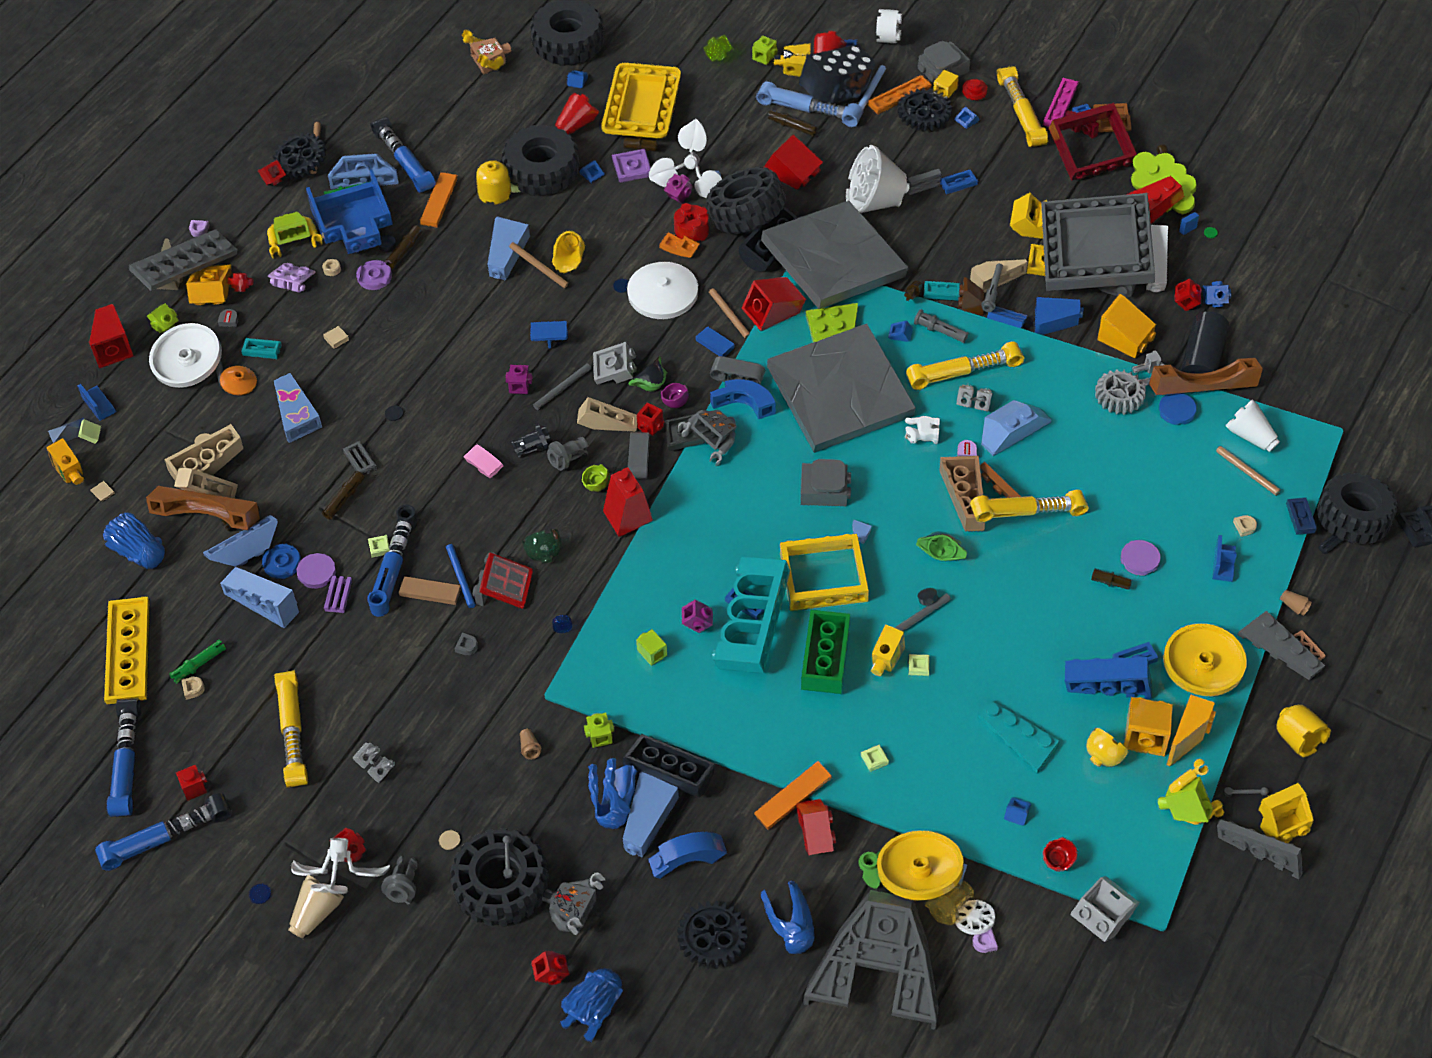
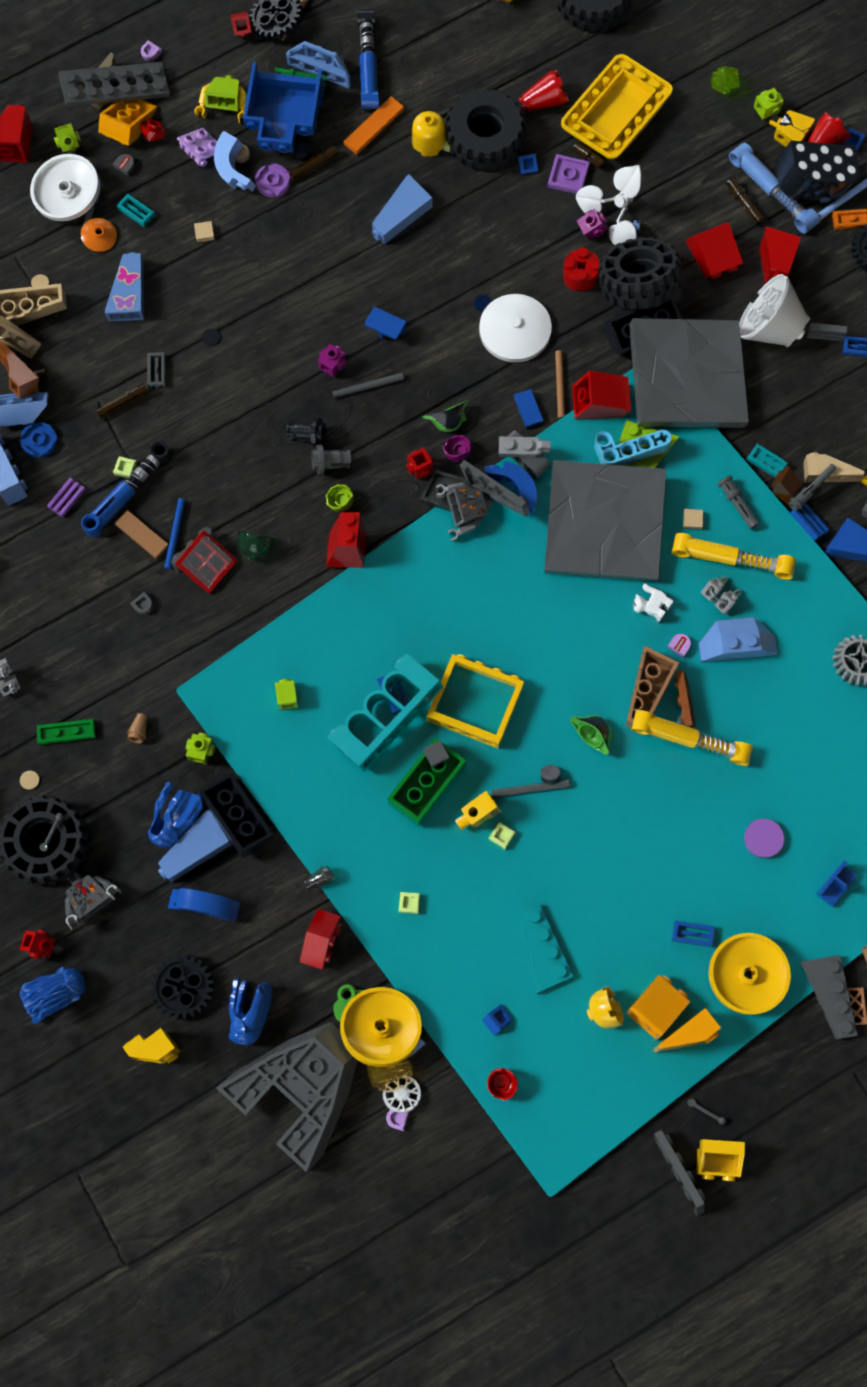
camera: 30 degrees right, 20 degrees up
medium lavender tile [296,553,336,589] -> none
bright pink slope [464,445,503,478] -> none
medium nougat bar [509,242,568,288] -> none
yellow hair [552,231,585,273] -> none
clear blue tile [552,615,572,633] -> none
blue slope [567,70,588,88] -> none
tan slope [577,397,637,432] -> none
light grey plate [593,342,636,384] -> none
dark grey beam [628,432,650,479] -> none
orange slope [659,232,700,258] -> none
magenta brick [682,599,713,633] -> none
orange tile [754,761,832,830] -> none
dark grey brick [801,459,851,506] -> none
medium blue tile [852,520,872,544] -> none
blue slope [888,320,913,342] -> none
dark brown axle [904,281,923,301] -> none
blue wedge [1065,656,1152,700] -> none
light grey piece [1070,876,1140,942] -> none
dark brown axle [1091,568,1132,589] -> none
lime torso [1158,759,1224,825] -> none
yellow cylinder [1277,704,1331,757] -> none
none -> green tile [37,719,96,745]
none -> yellow piece [123,1028,180,1064]
none -> light blue arch [214,131,256,192]
none -> clear smoke cone [304,866,335,890]
none -> dark grey tile [423,741,449,767]
none -> dark grey wing [460,460,530,517]
none -> light grey hinge [499,436,551,458]
none -> medium azure beam [594,430,672,466]
none -> tan tile [683,509,703,530]
none -> red slope [760,226,801,284]

